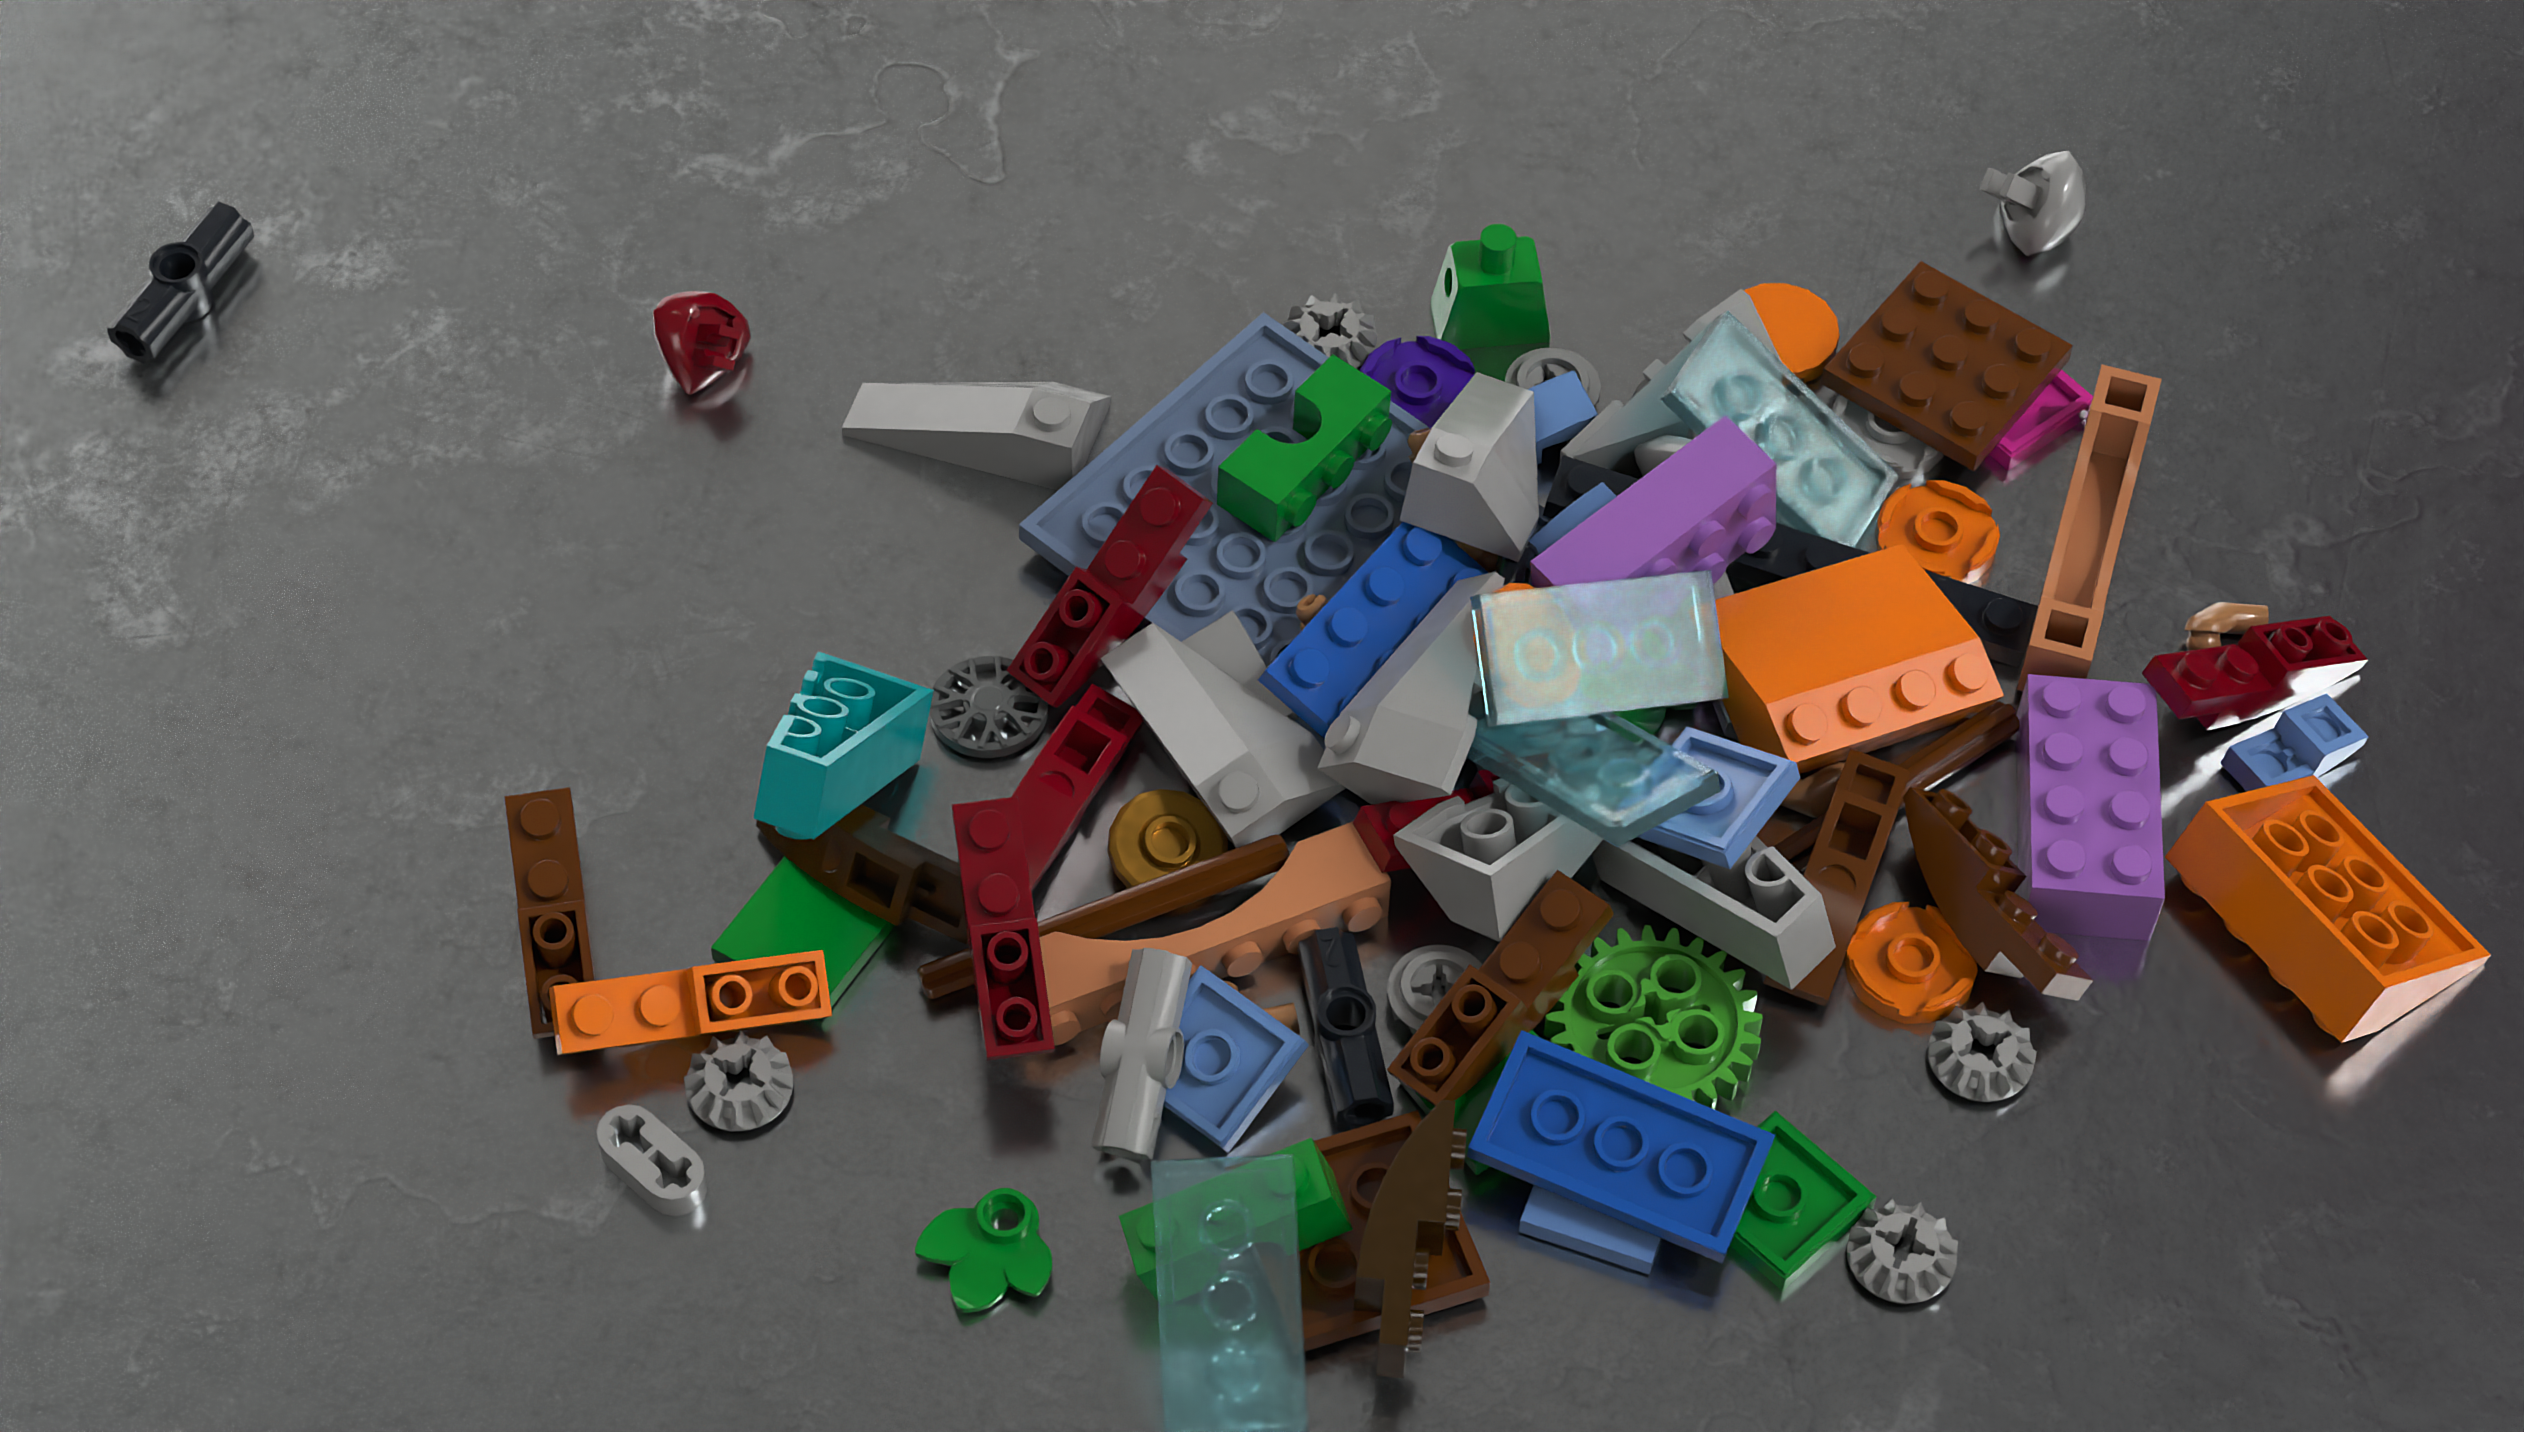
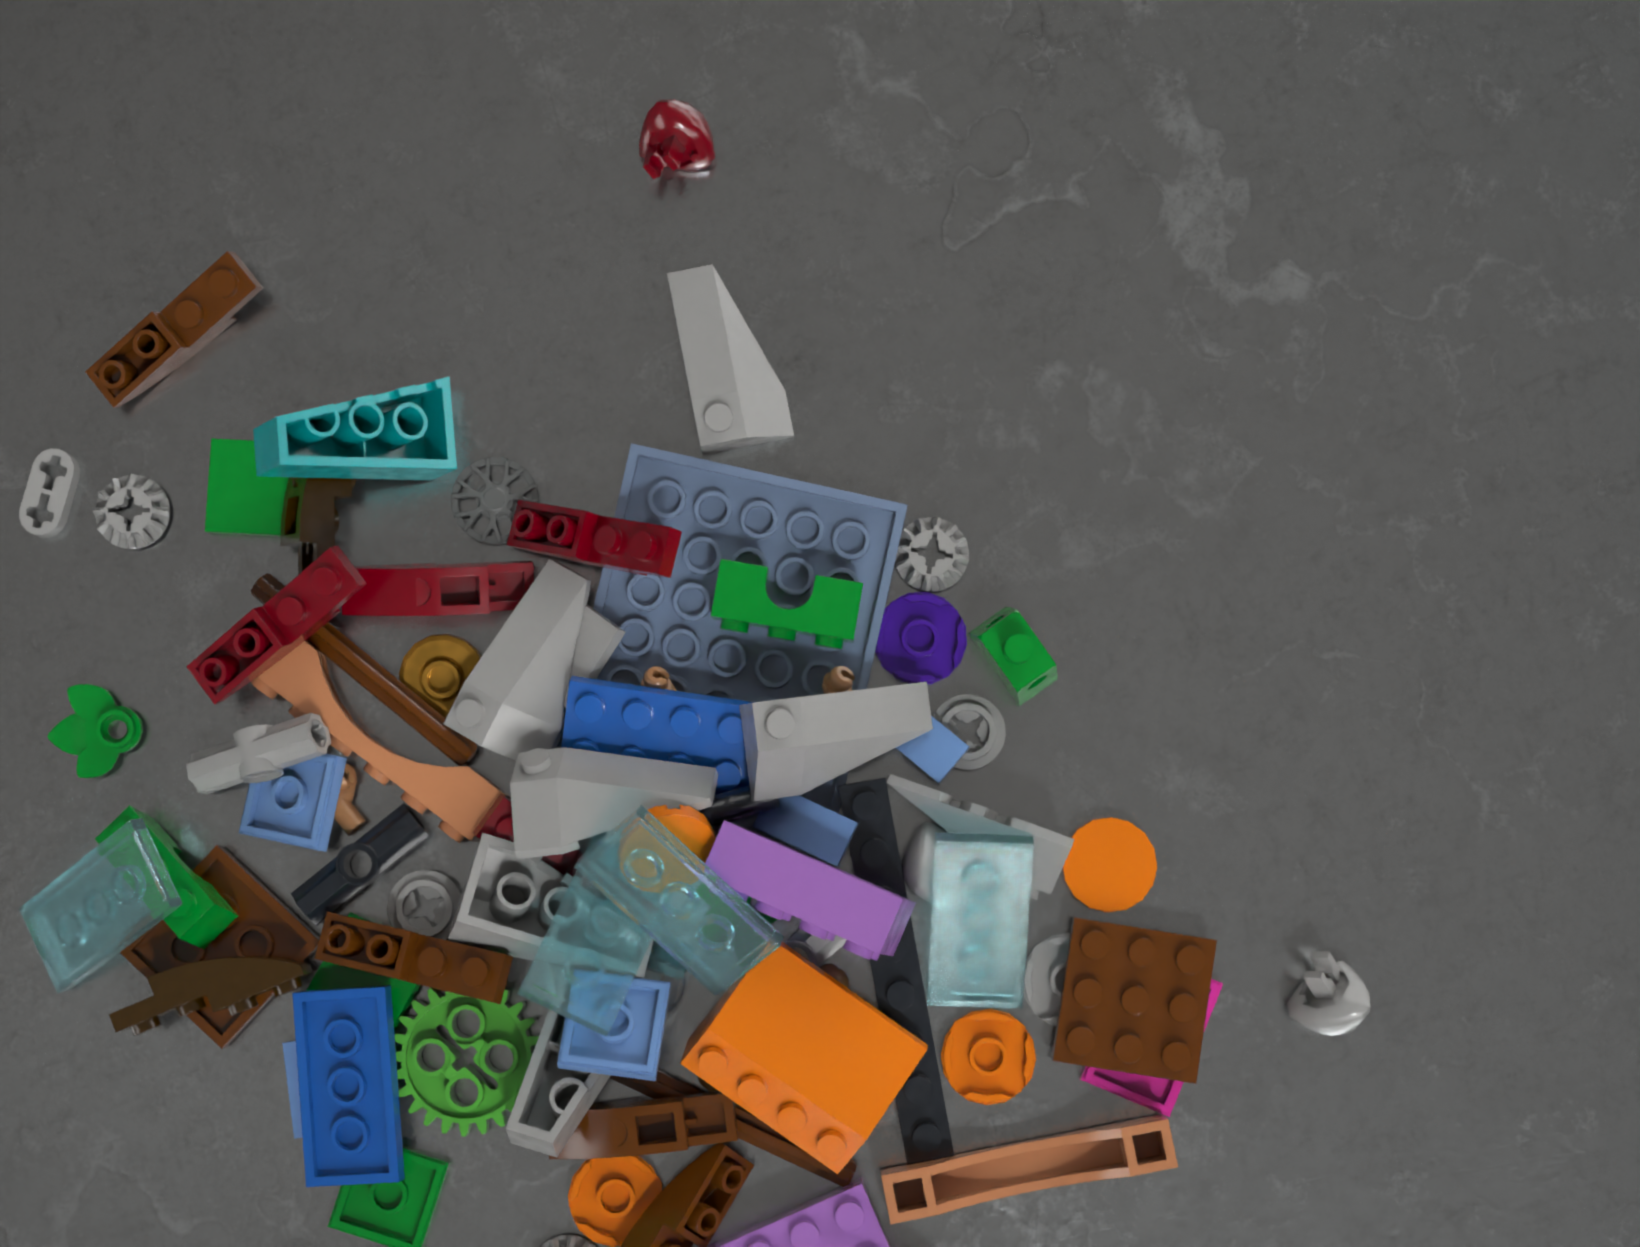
camera: 65 degrees right, 30 degrees up
orange slope [549,950,832,1055] -> none

